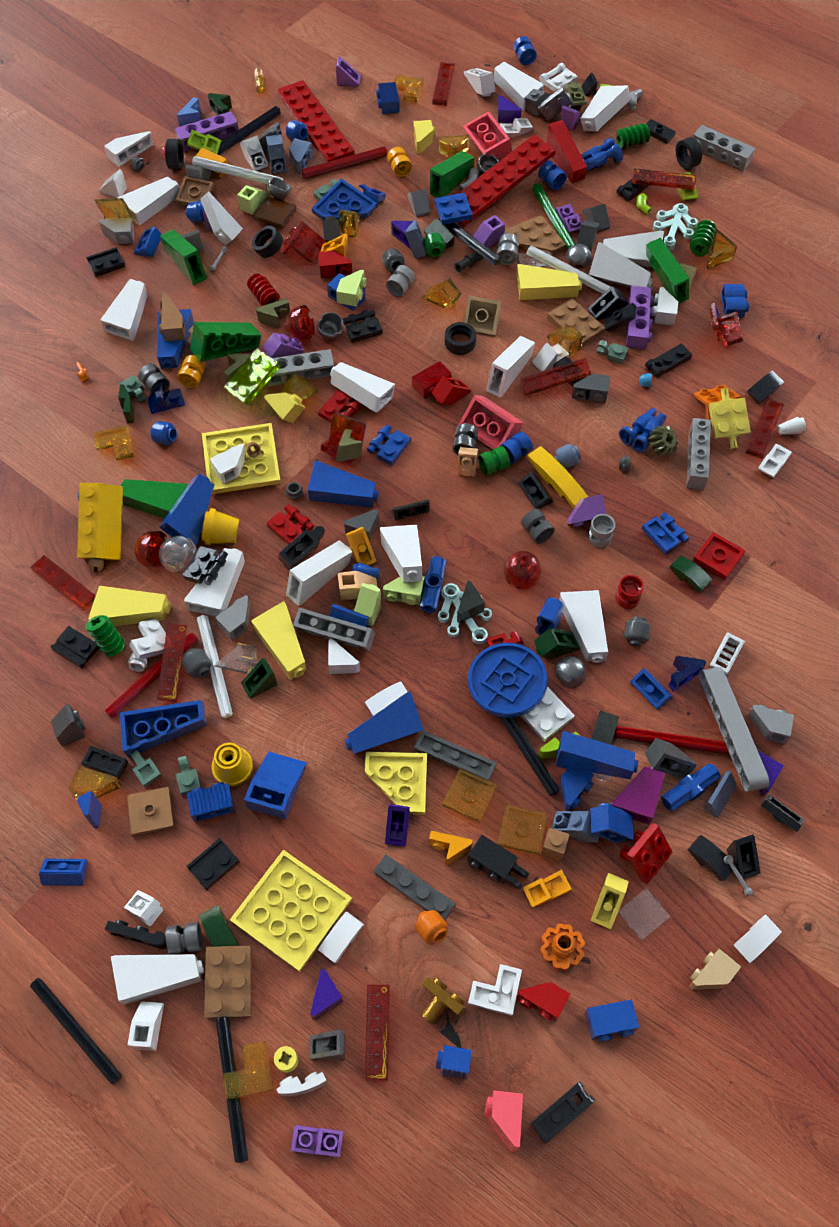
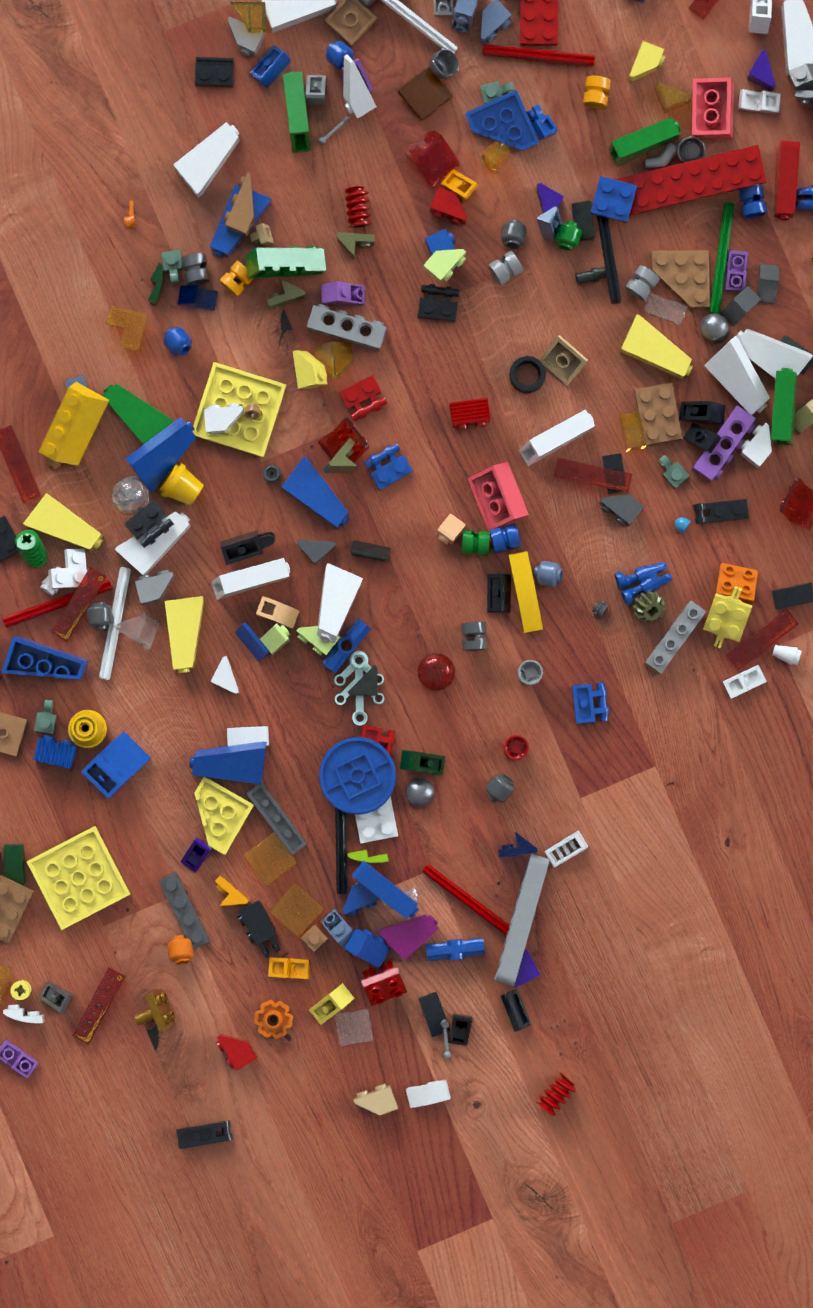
camera: 25 degrees right, 25 degrees up
sand green plate [130,750,162,788] -> none
clear red cylinder [134,531,170,568] -> none
black plate [186,838,240,891] -> none
clear neon green plate [224,349,280,405] -> none
yellowish green slope [237,185,270,215] -> none
dark green slope [241,658,277,698] -> none
black tyre [252,226,283,258] -> none
red plate [266,504,314,545] -> none
clear red cylinder [284,305,315,340] -> none
light grey brick [293,608,376,652] -> none
dark purple slope [310,969,343,1020] -> none
flat silver hair [317,312,343,340] -> none
white slope [318,912,364,963] -> none
dark grey slope [323,216,340,241] -> none
white slope [330,362,395,412] -> none
light orange slope [346,527,377,565] -> none
blue cone [352,562,379,580] -> none
light grey slope [407,189,430,217] -> none
clear yellow slope [422,279,462,308] -> none
red slope [431,376,472,405] -> none
blue brick [436,1045,472,1080] -> none
dark grey wheel [452,423,478,455] -> none
white plate [468,964,522,1016] -> none
medium lavender slope [473,215,505,248] -> none
coral slope [484,1090,523,1153] -> none
white axle [527,246,611,294] -> none
white slope [532,343,569,374] -> none
blue brick [535,597,564,635] -> none
white slope [559,590,608,663] -> none
medium lavender slope [567,494,606,527] -> none
blue brick [585,999,639,1042] -> none
pearl dark grey slope [591,710,619,745] -> none
blue slope [630,668,674,710] -> none
dark grey slope [645,738,697,779] -> none
dark green slope [669,555,712,592] -> none
red plate [693,532,746,580] -> none
sand blue slope [705,770,737,817] -> none
light grey slope [748,705,794,744] -> none

